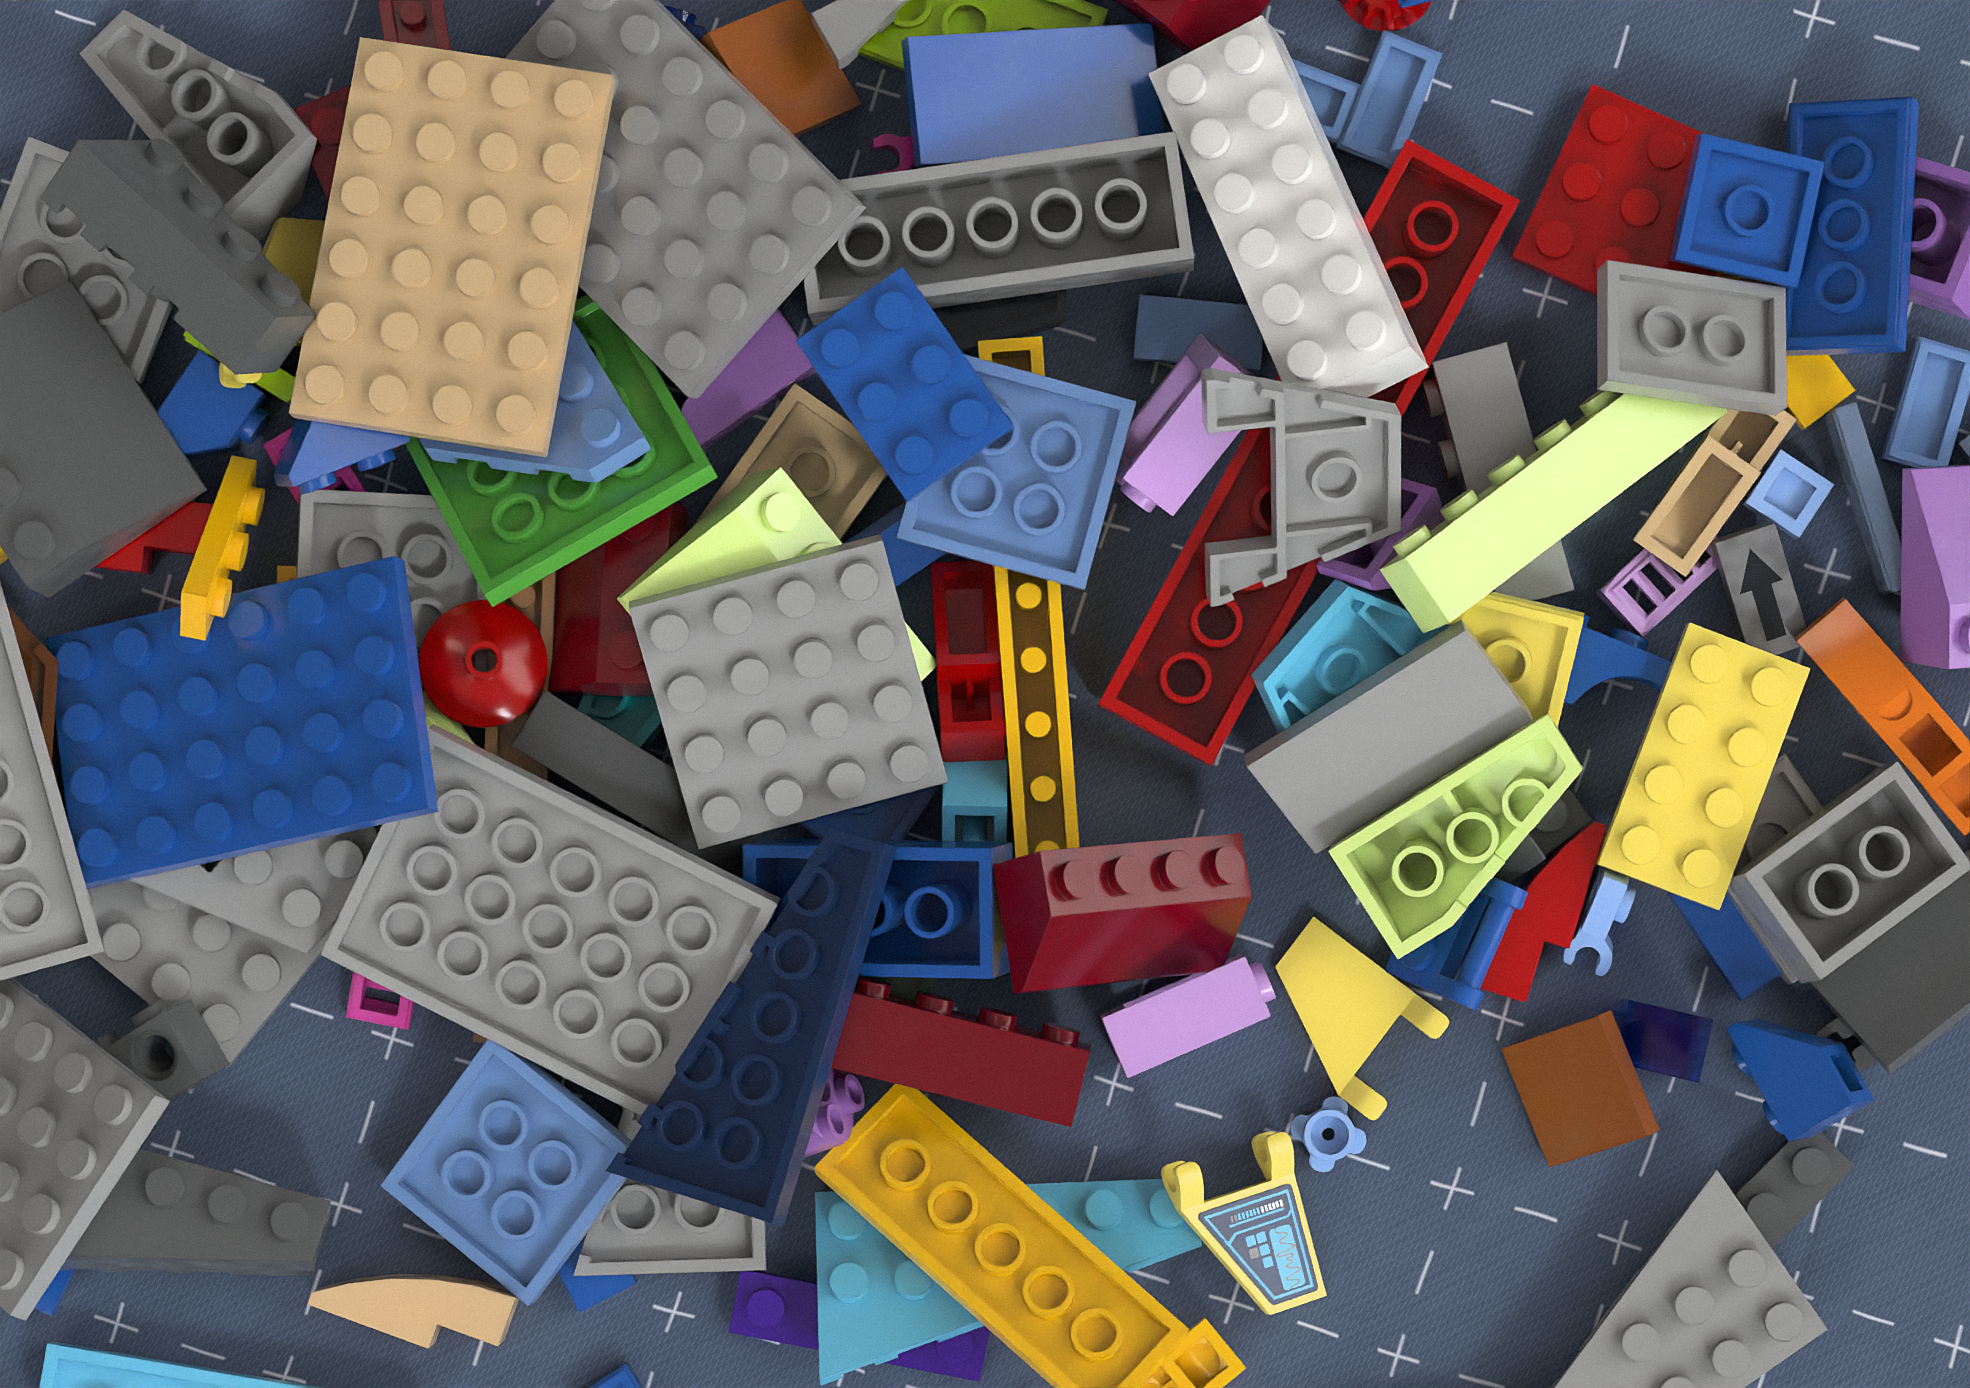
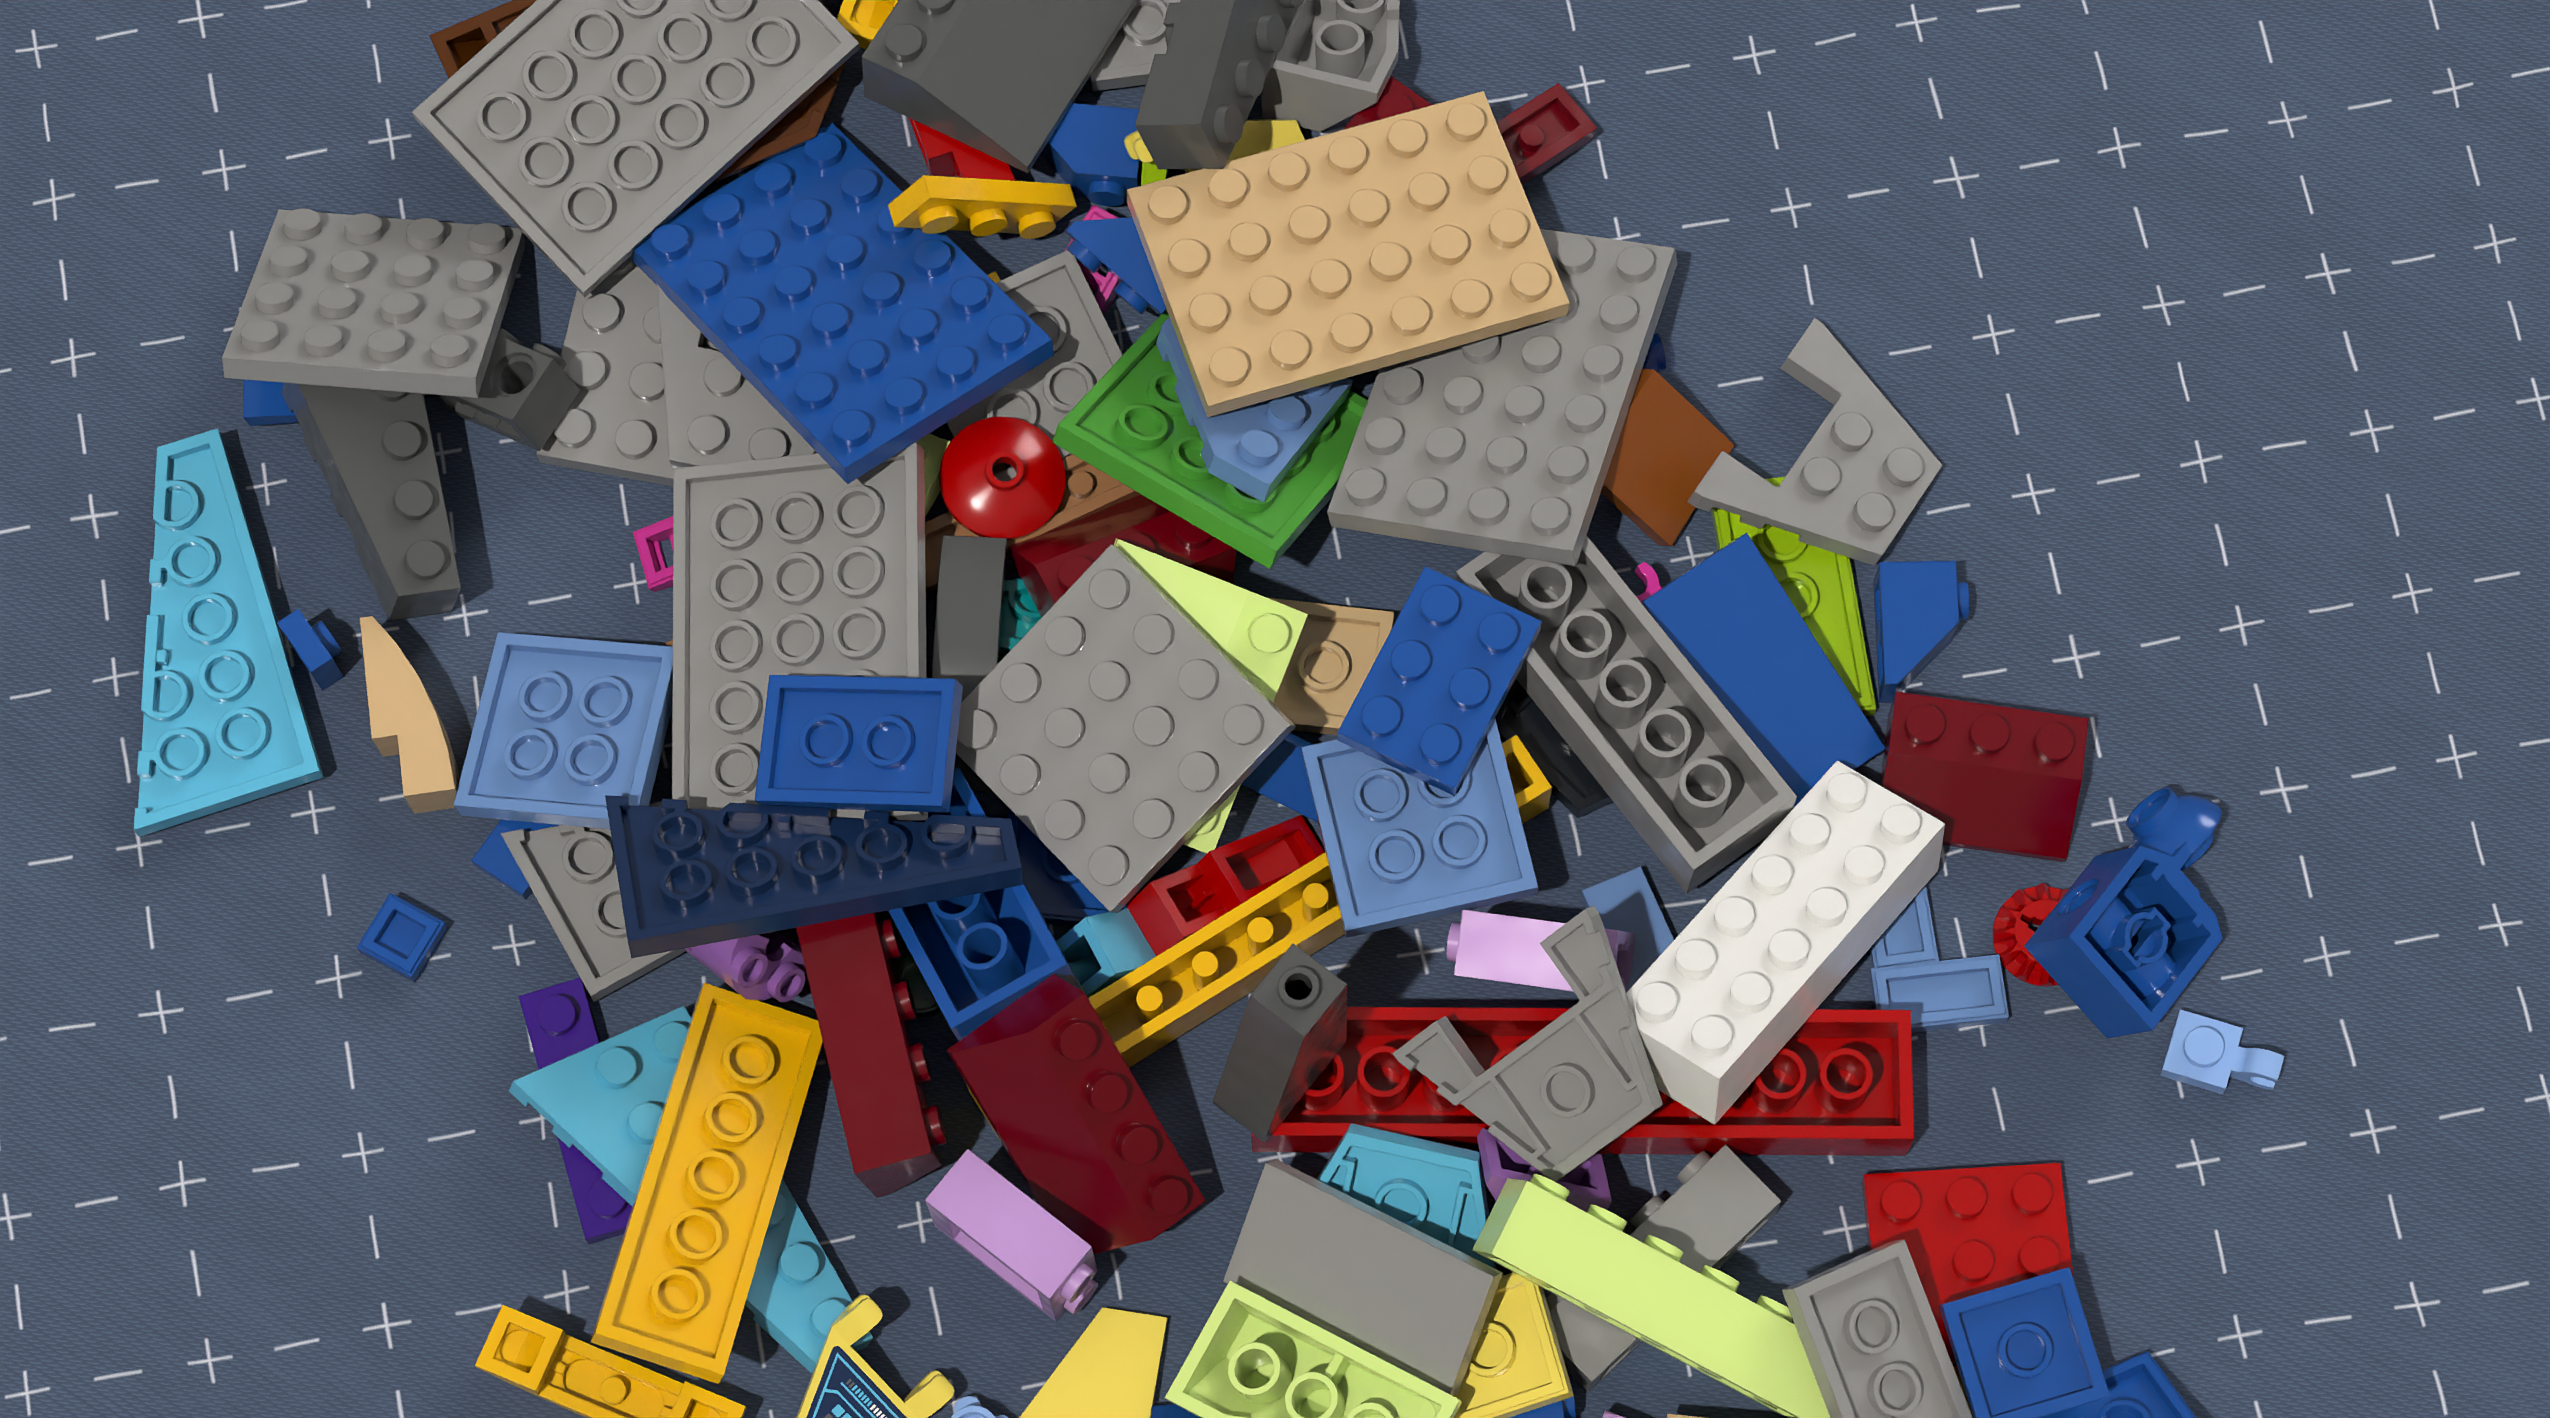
camera: 60 degrees right, 15 degrees down
medium lavender slope [681,308,816,451] -> none
none -> blue plate [277,609,344,691]
none -> blue plate [755,675,963,813]
none -> dark grey slope [1213,943,1347,1143]

